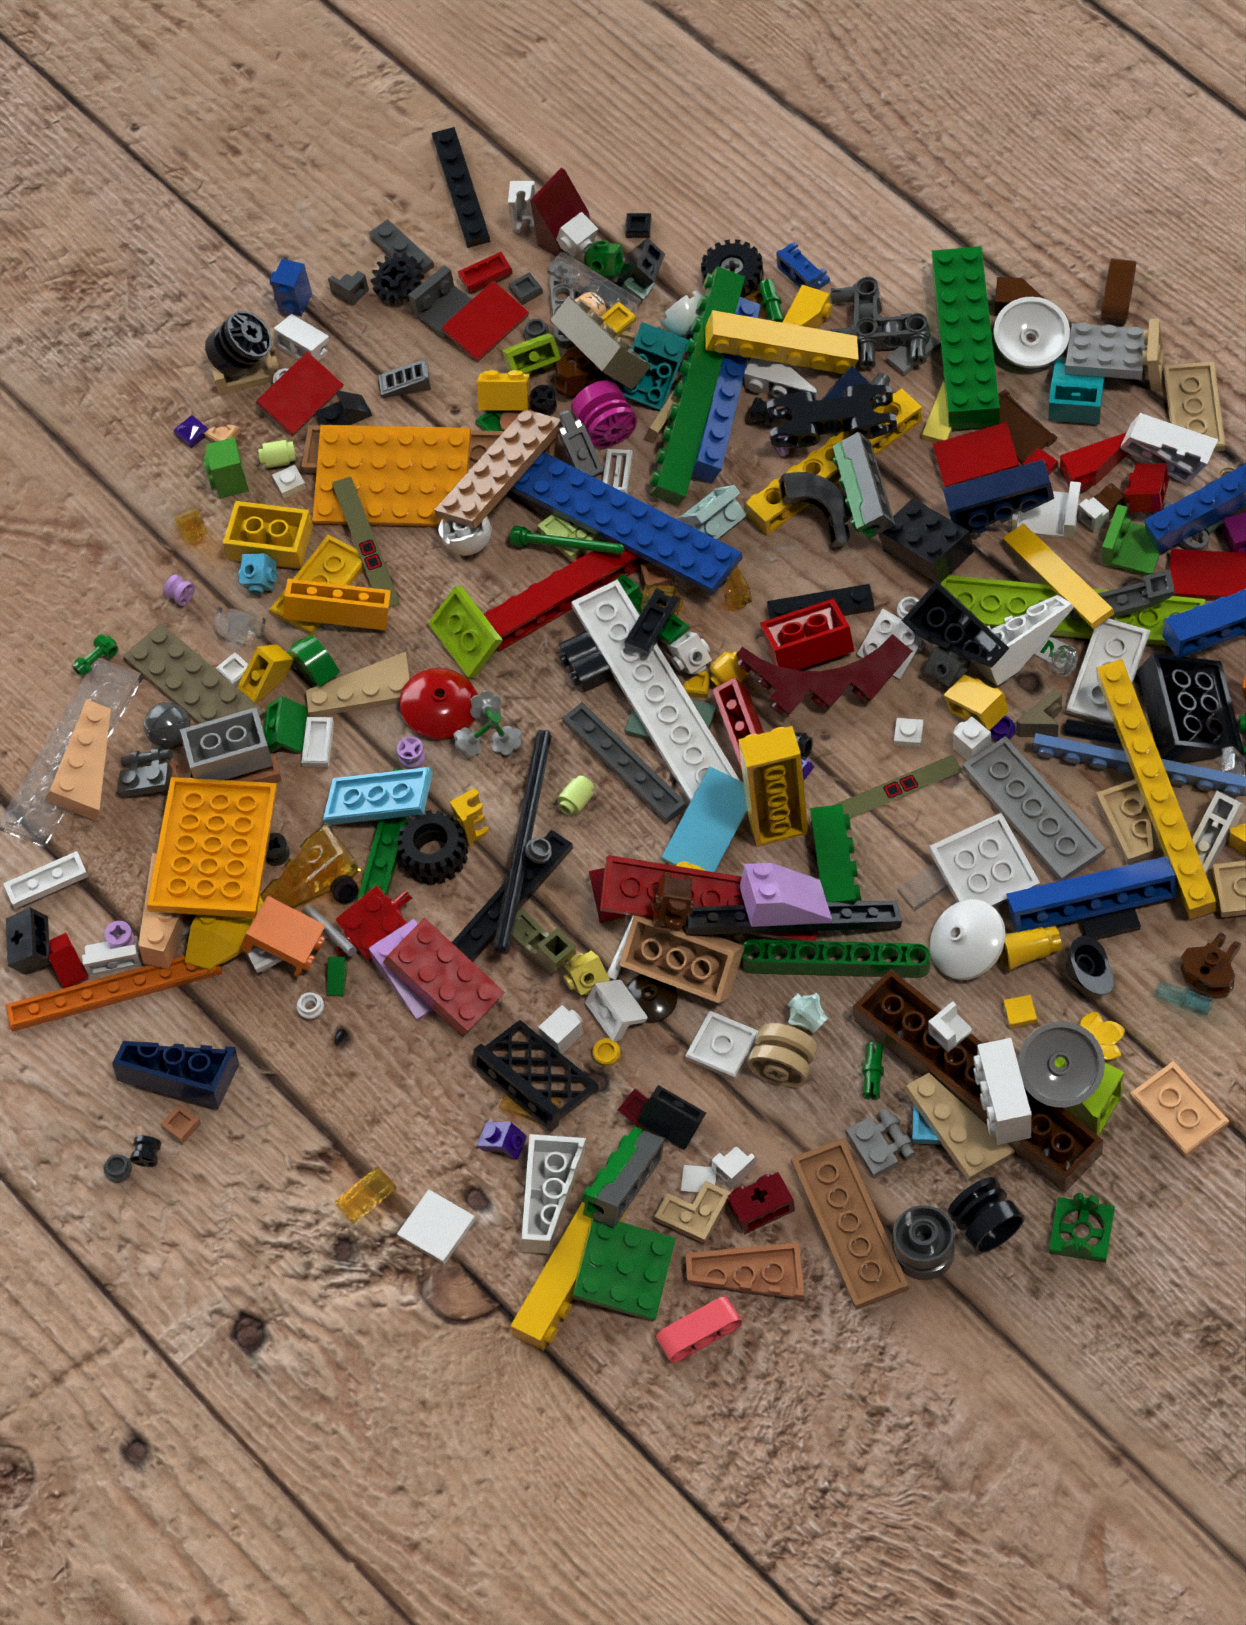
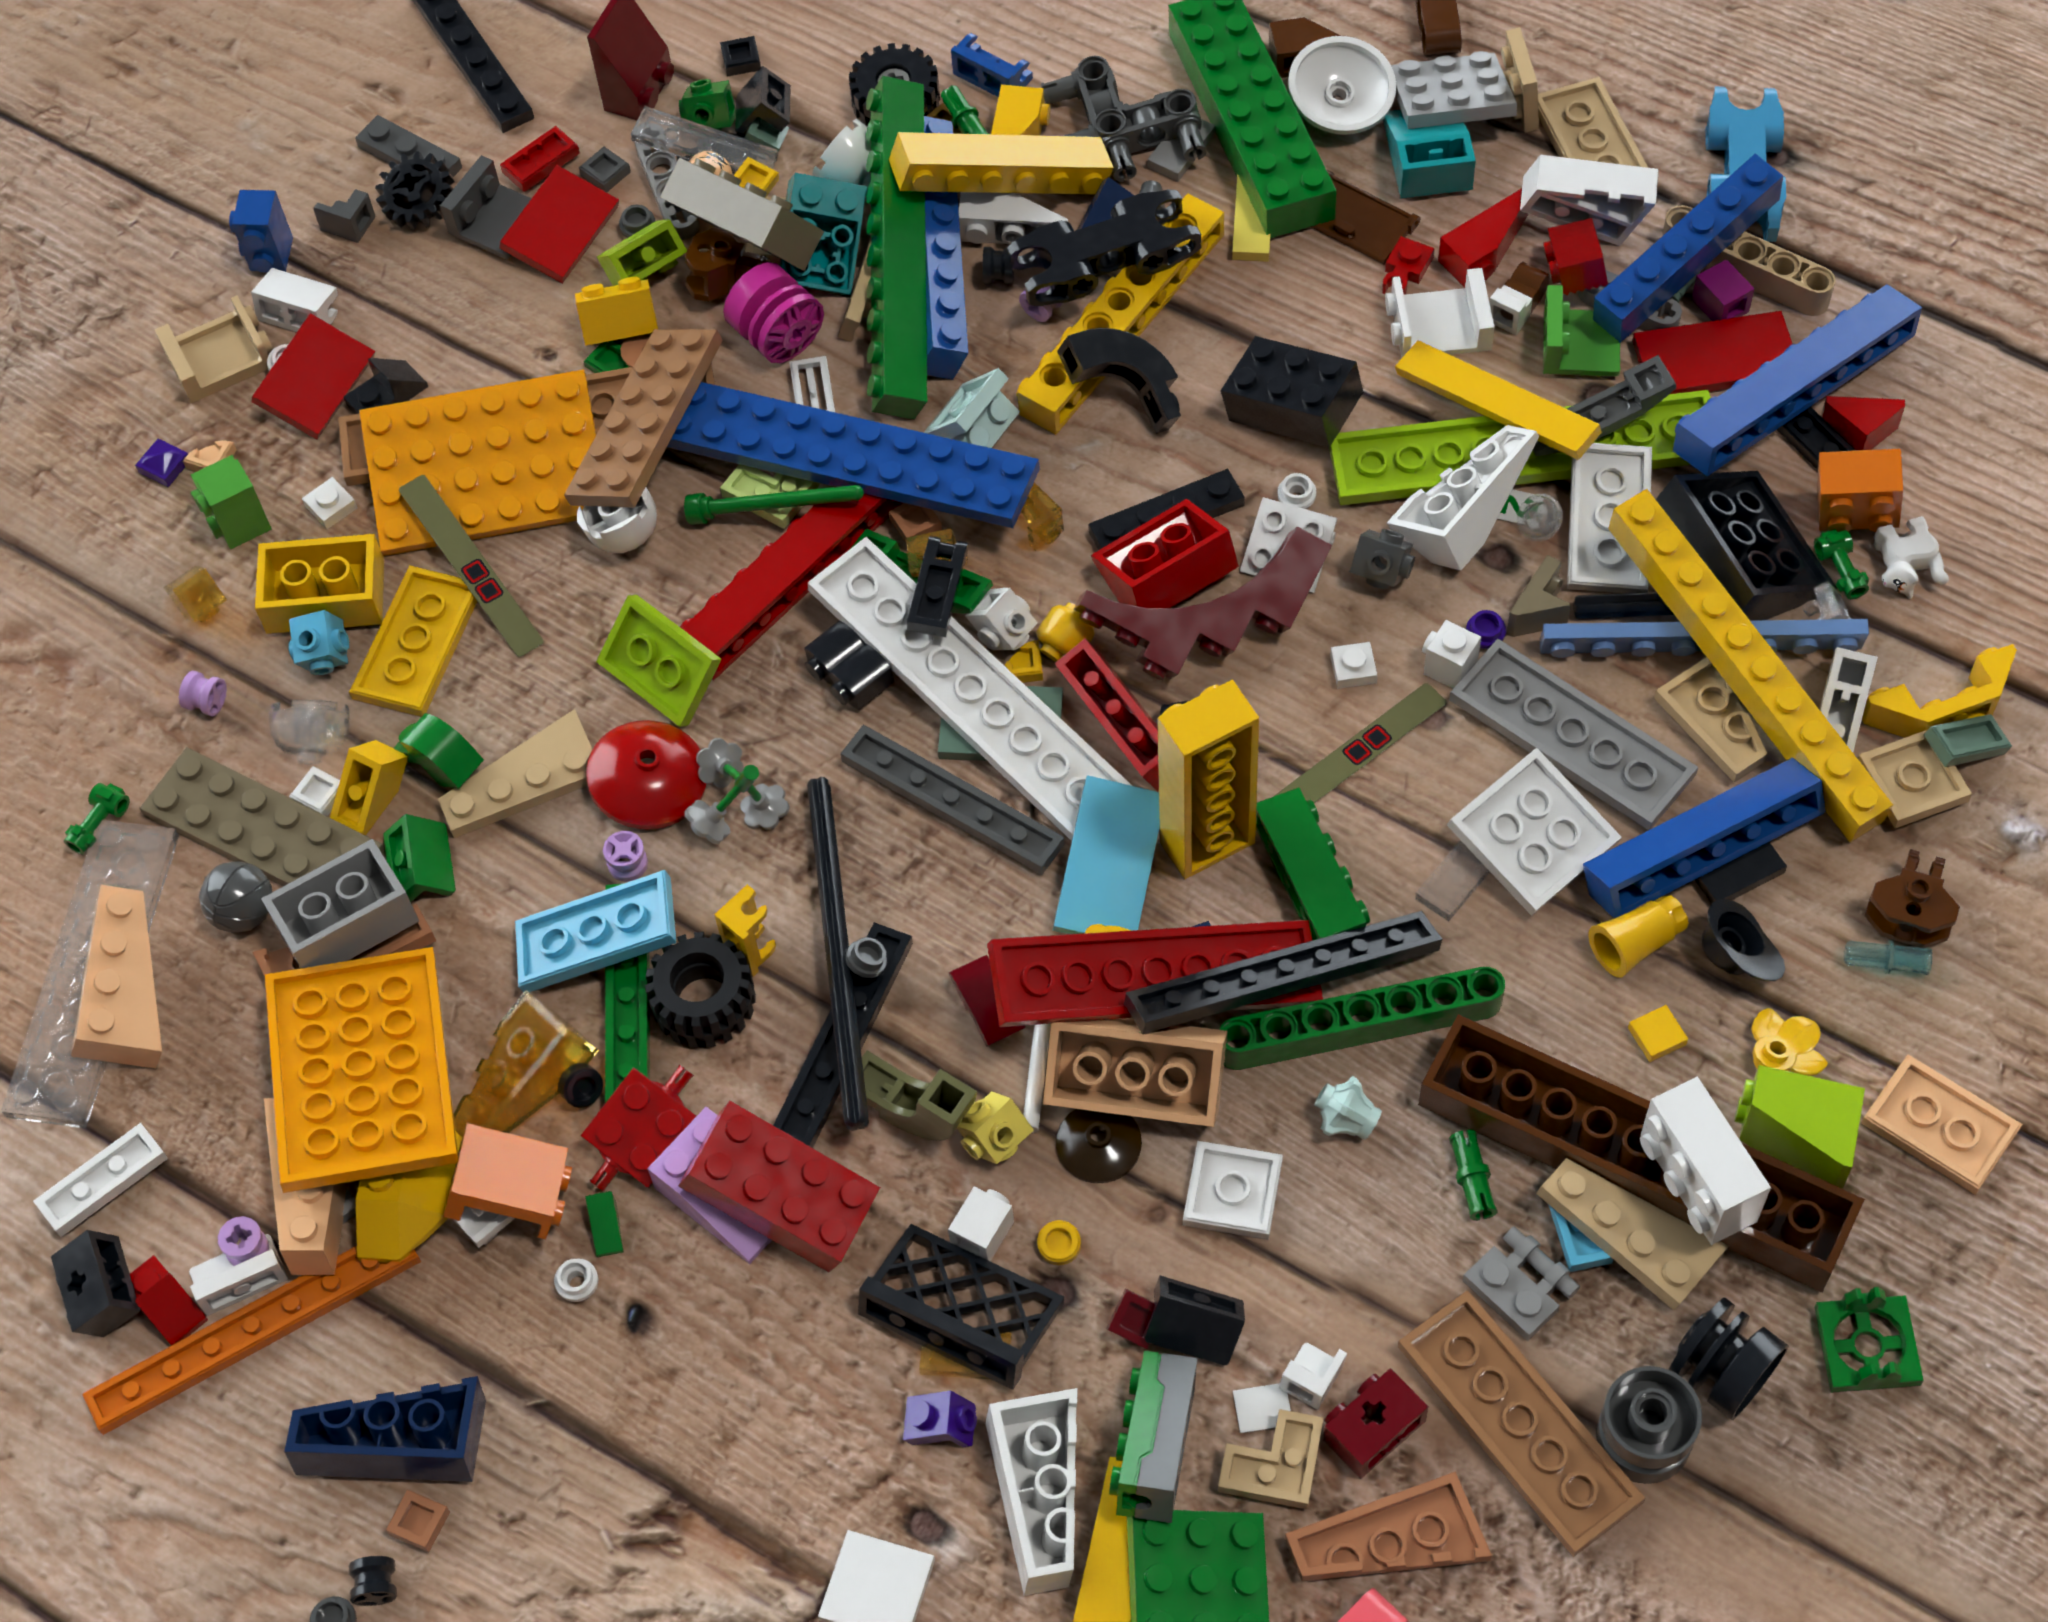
camera: 20 degrees left, 0 degrees up
dark grey plate [117,747,173,798] -> none
black wheel [205,311,272,377] -> none
yellowish green brick [258,440,296,468] -> none
pearl dark grey wheel [266,833,290,866] -> none
light orange brick [283,578,391,630] -> none
white tile [301,717,334,768] -> none
light grey bar [303,904,357,956] -> none
clear yellow tile [335,1166,396,1224] -> none
dark grey slope [378,360,431,398] -> none
white hinge [508,181,537,233] -> none
black wheel [530,385,557,416] -> none
white brick [556,212,598,257] -> none
yellowish green brick [557,776,595,815] -> none
light grey hinge [558,410,604,476] -> none
white panel [585,980,648,1042] -> none
reddish brown hinge [652,872,694,931] -> none
lavender slope [740,863,832,927] -> none
tan wheel [748,1023,818,1088] -> none
piece [833,432,895,539] -> none
black wedge [901,581,1009,668] -> none
white panel [928,1002,972,1052] -> none
white dish [930,899,1005,980] -> none
red tile [932,422,1019,488] -> none
dark blue wedge [943,460,1054,534] -> none
yellow brick [943,674,1009,731] -> none
light grey dish [1018,1021,1105,1107] -> none

